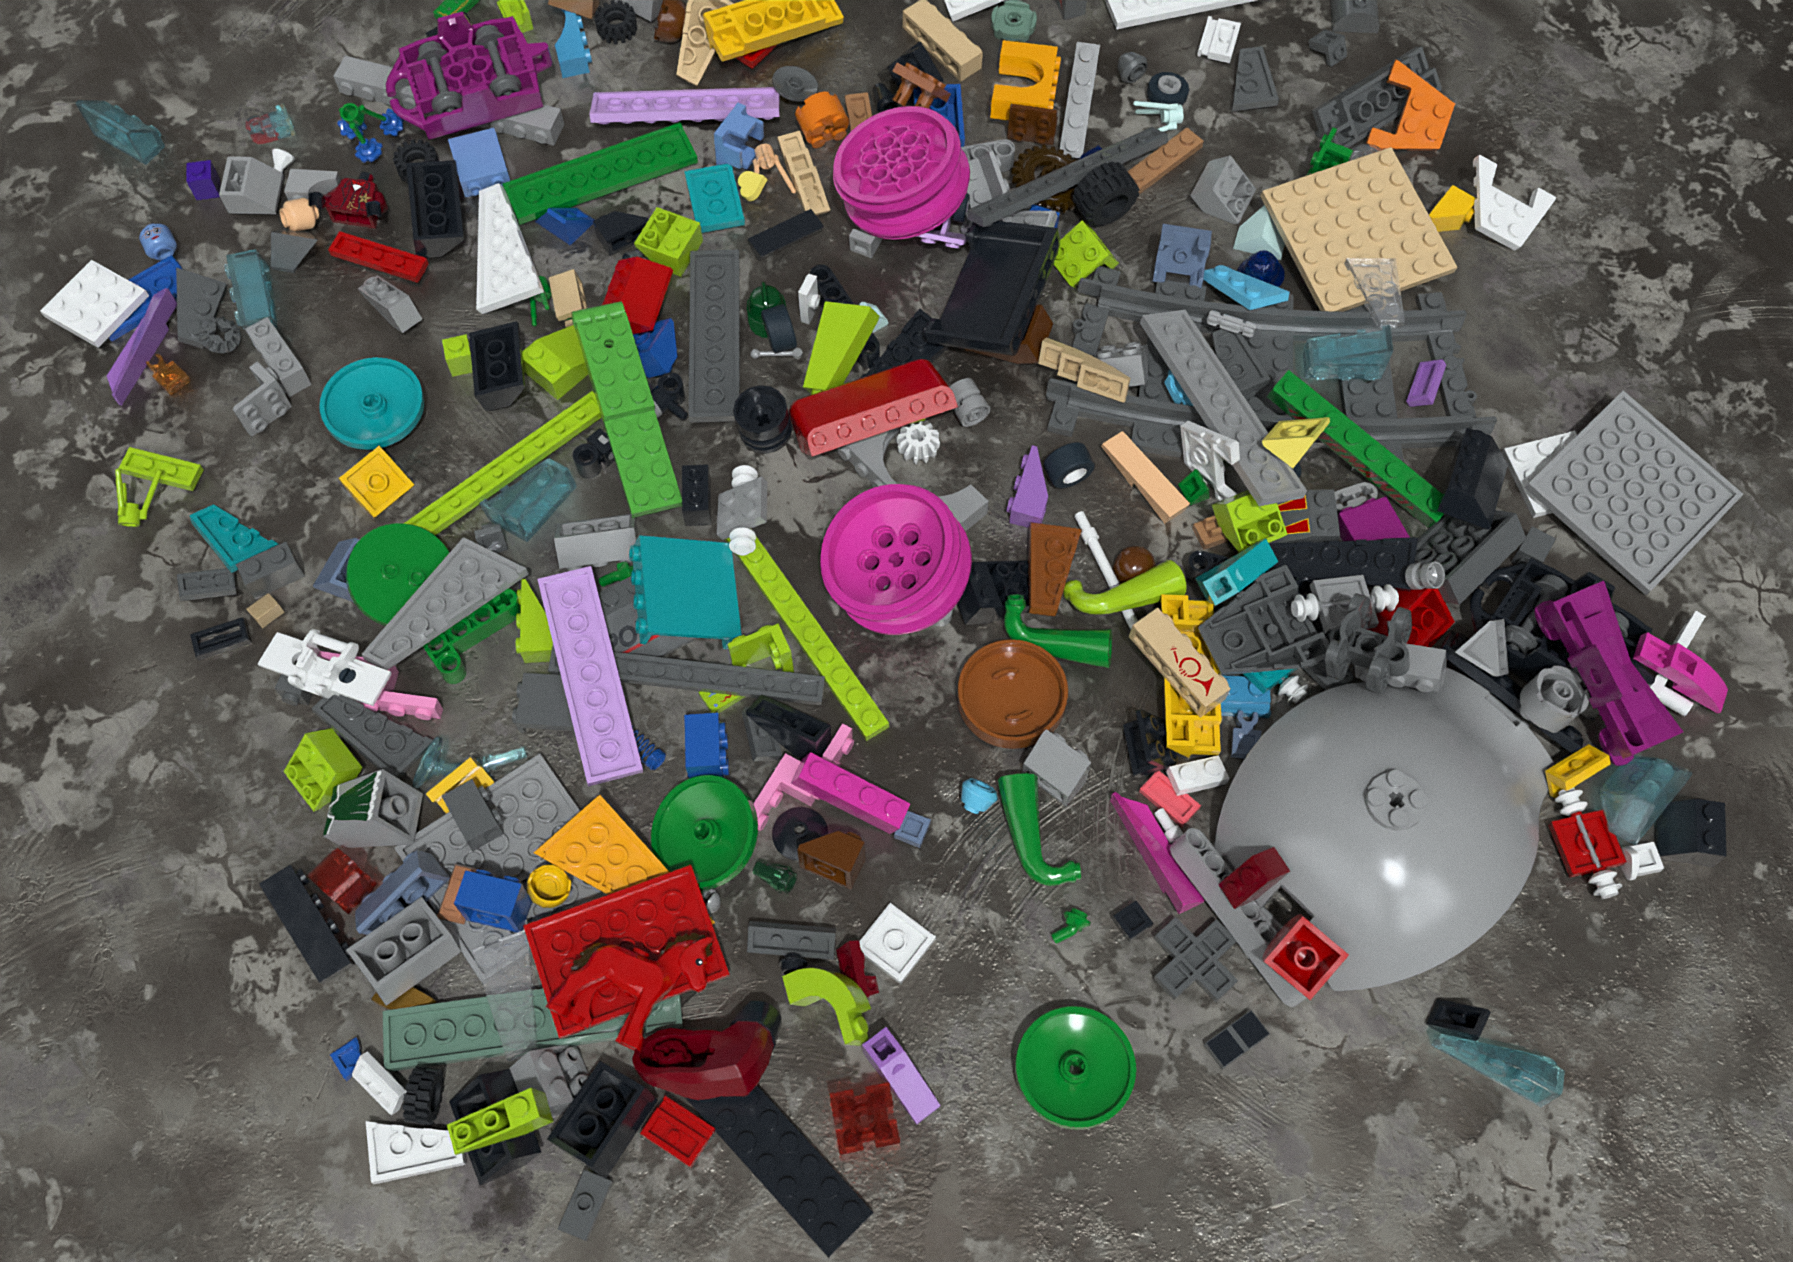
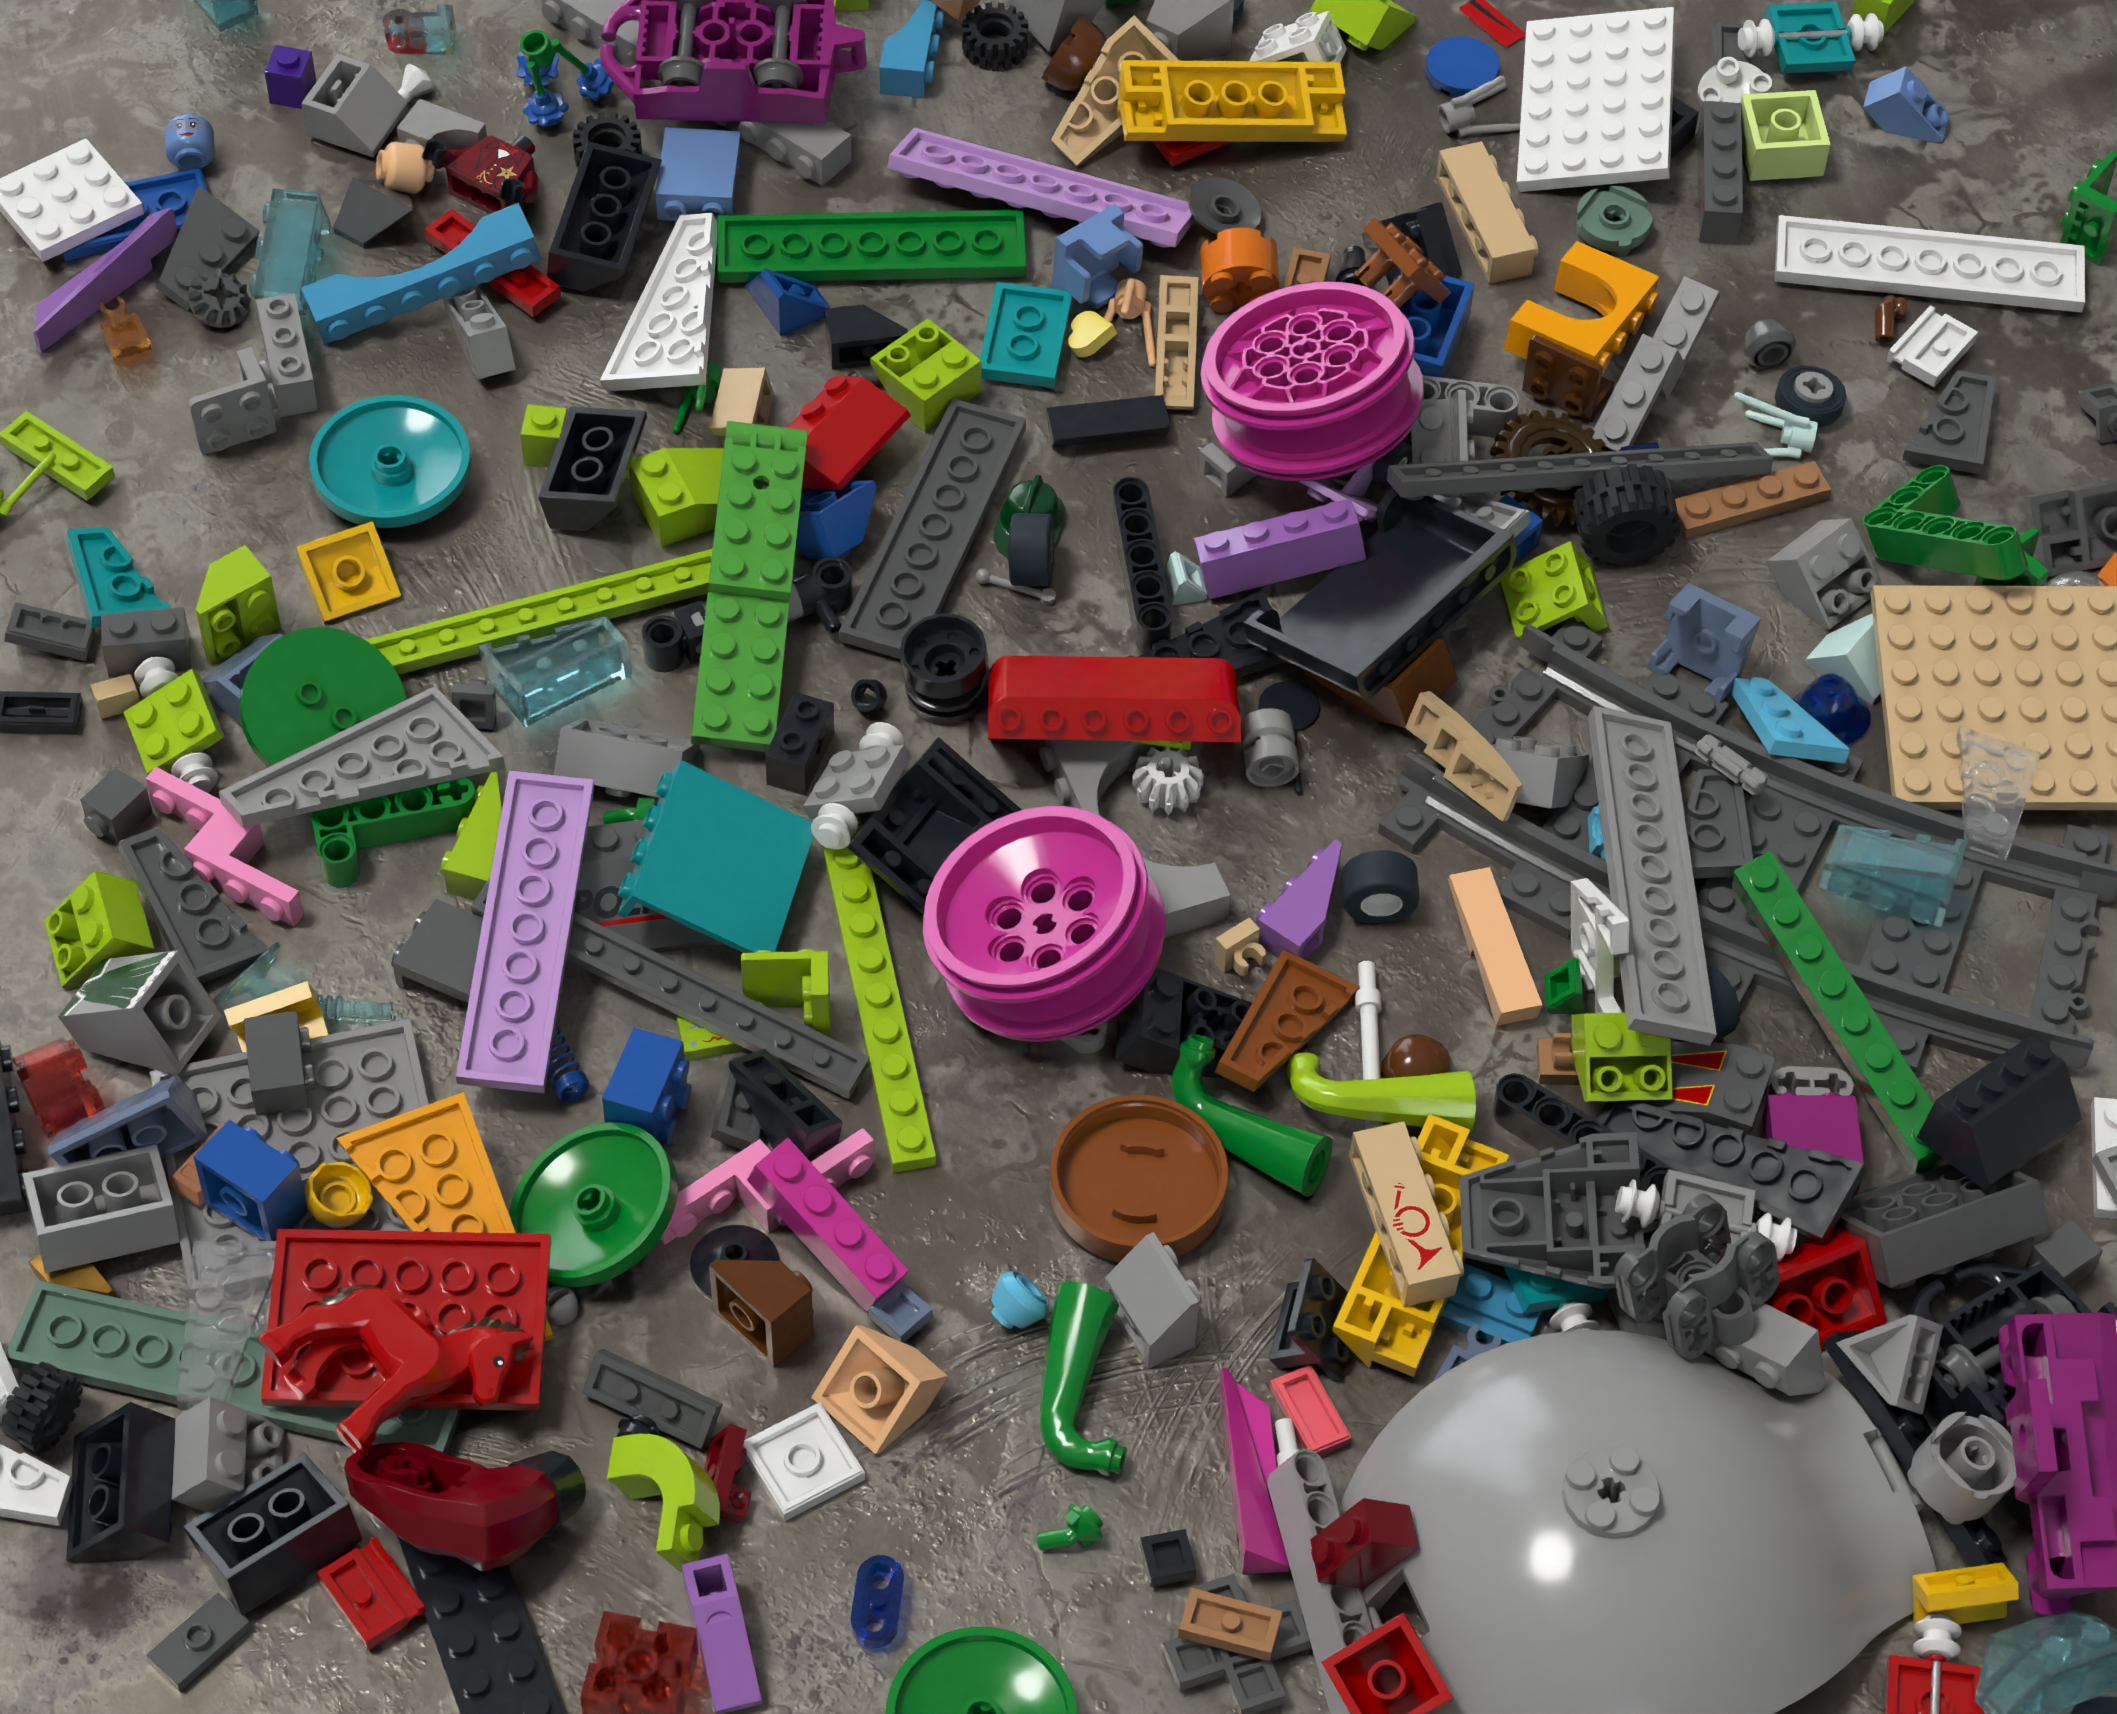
camera: 20 degrees right, 10 degrees down
white piece [258,629,392,706] -> none
lime slope [447,1088,554,1155] -> none
clear green cone [753,859,797,894] -> none
white plate [798,274,820,324] -> none
lime slope [803,301,879,395] -> none
white plate [1166,755,1230,796] -> none
teal slope [1195,538,1278,606] -> none
light yellow slope [1262,417,1330,468] -> none
light grey wheel [1405,561,1445,590] -> none
medium lavender tile [1406,359,1446,407] -> none
none -> lime plate [124,657,224,793]
none -> lime slope [196,545,281,665]
none -> dark azure arch [301,203,541,345]
none -> light nougat slope [811,1325,948,1454]
none -> black slope [847,737,1022,914]
none -> black hinge [851,679,888,712]
none -> clear blue plate [851,1555,904,1649]
none -> medium nougat plate [1178,1588,1283,1661]
none -> medium lavender brick [1194,498,1366,599]
none -> tan tile [1214,917,1266,977]
none -> black piece [1258,681,1320,794]
none -> green beam [1862,465,2028,580]
none -> reddish brown arm [1875,295,1907,342]

